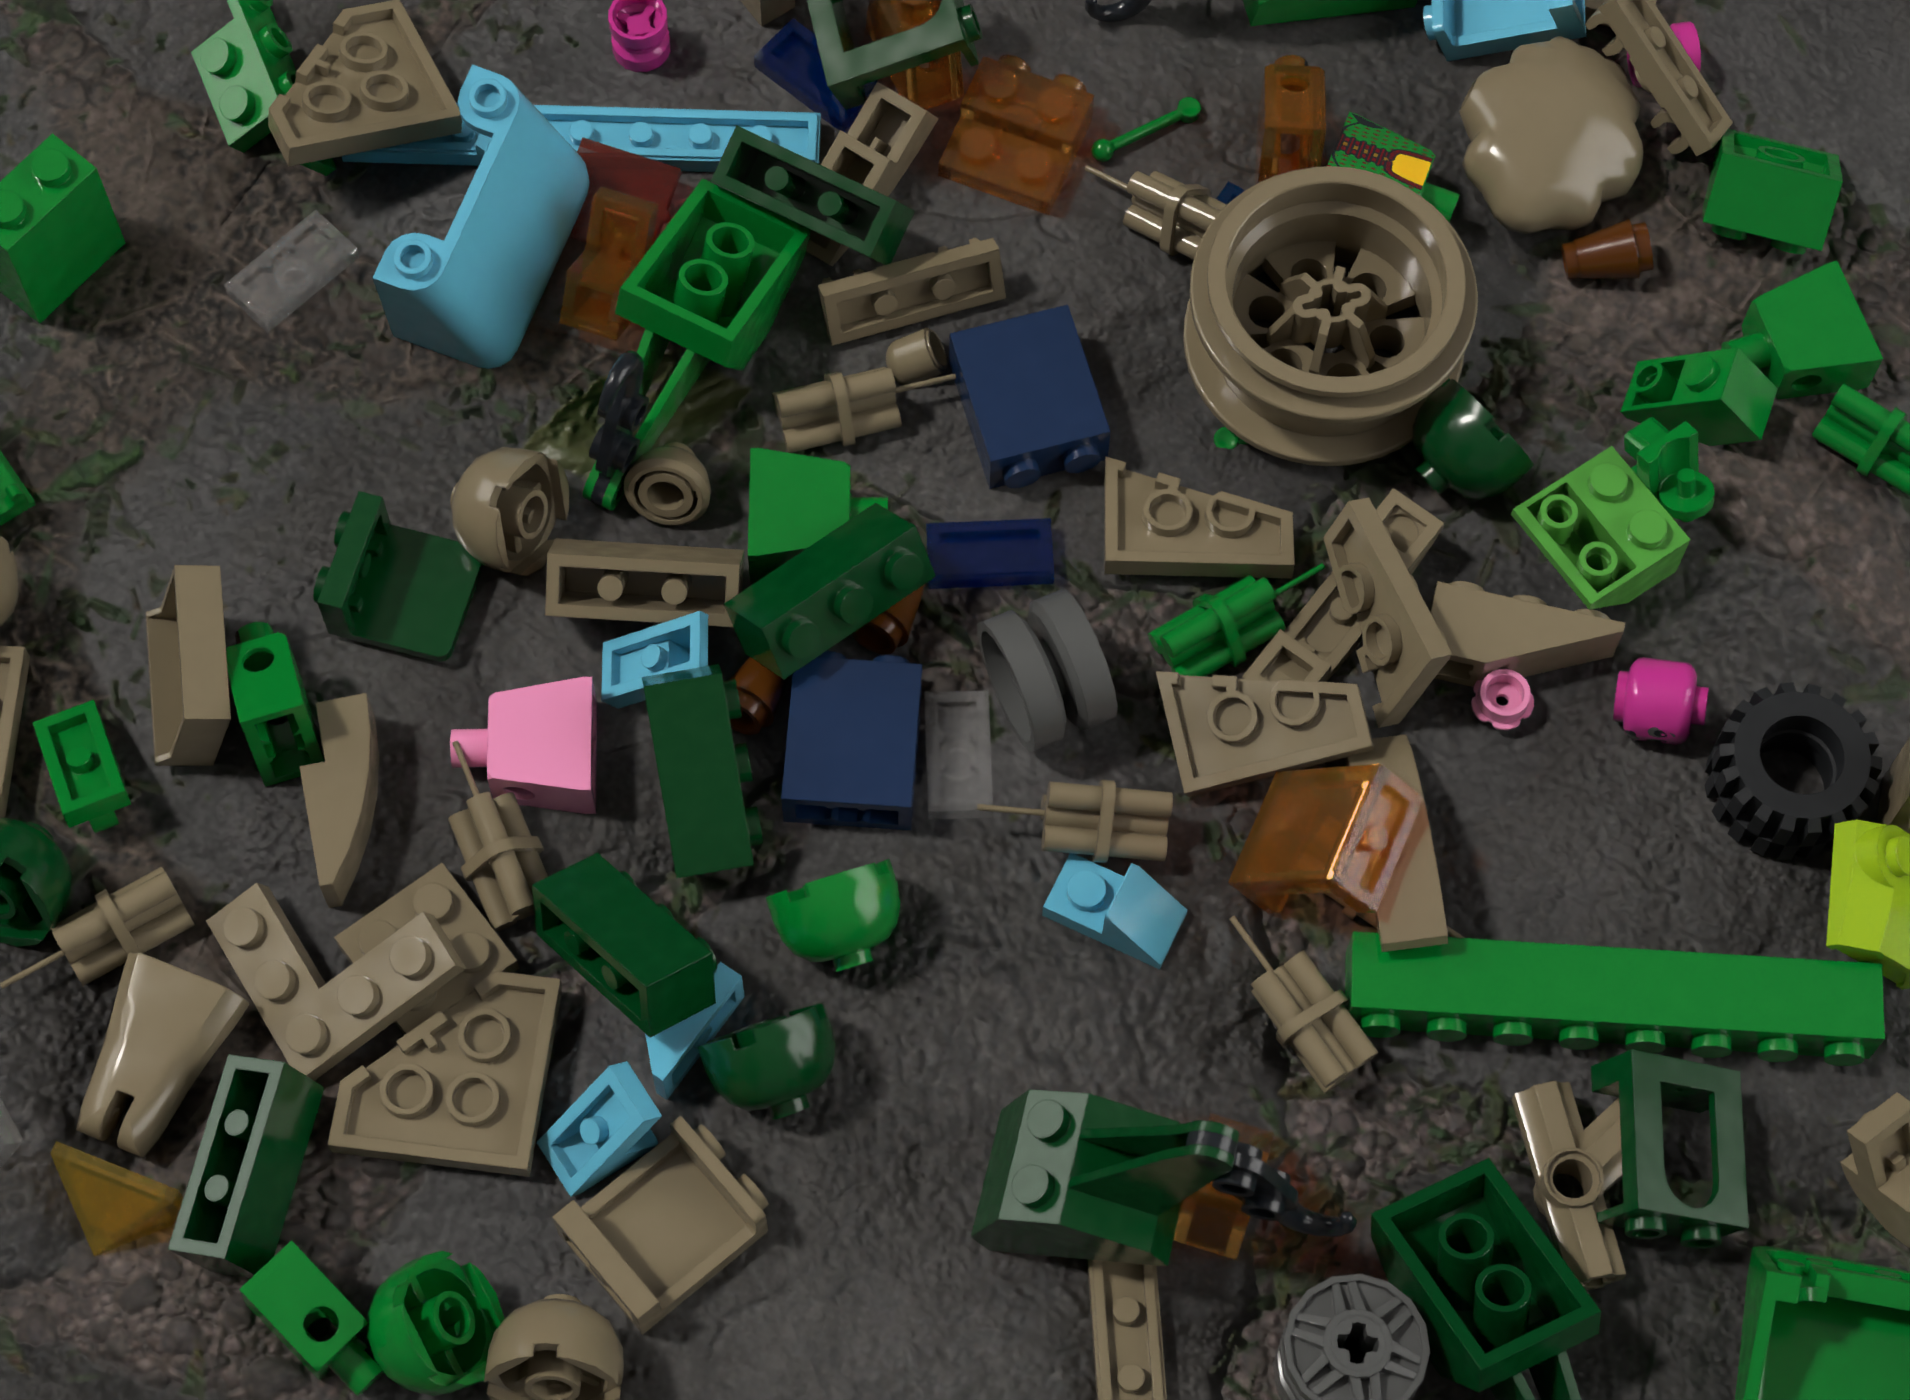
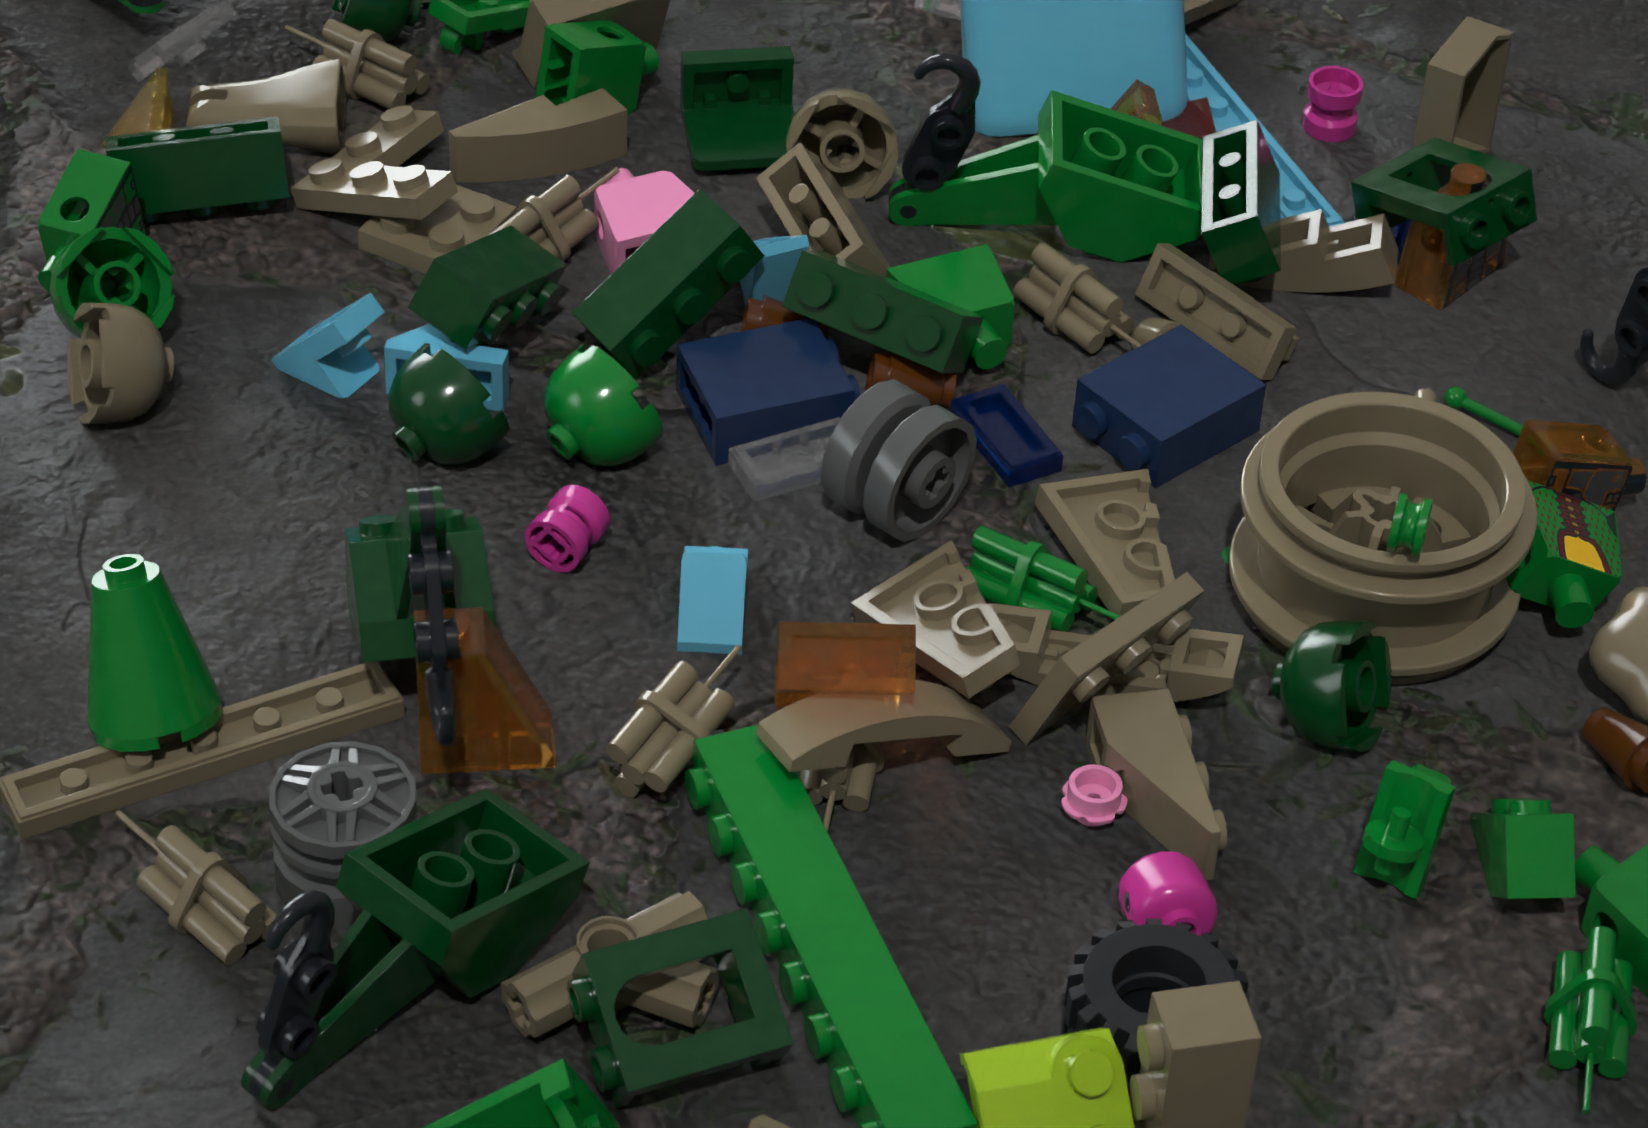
camera: 65 degrees right, 25 degrees down
dark tan plate [328,971,563,1177] -> none
dark tan panel [552,1116,769,1335] -> none
dark tan brick [624,442,711,526] -> none
clear orange plate [938,55,1094,215] -> none
dark tan piece [977,780,1173,863] -> none
bright green slope [1511,446,1691,610] -> none
none -> dark pink wheel [524,485,610,573]
none -> green bush [1387,493,1433,558]

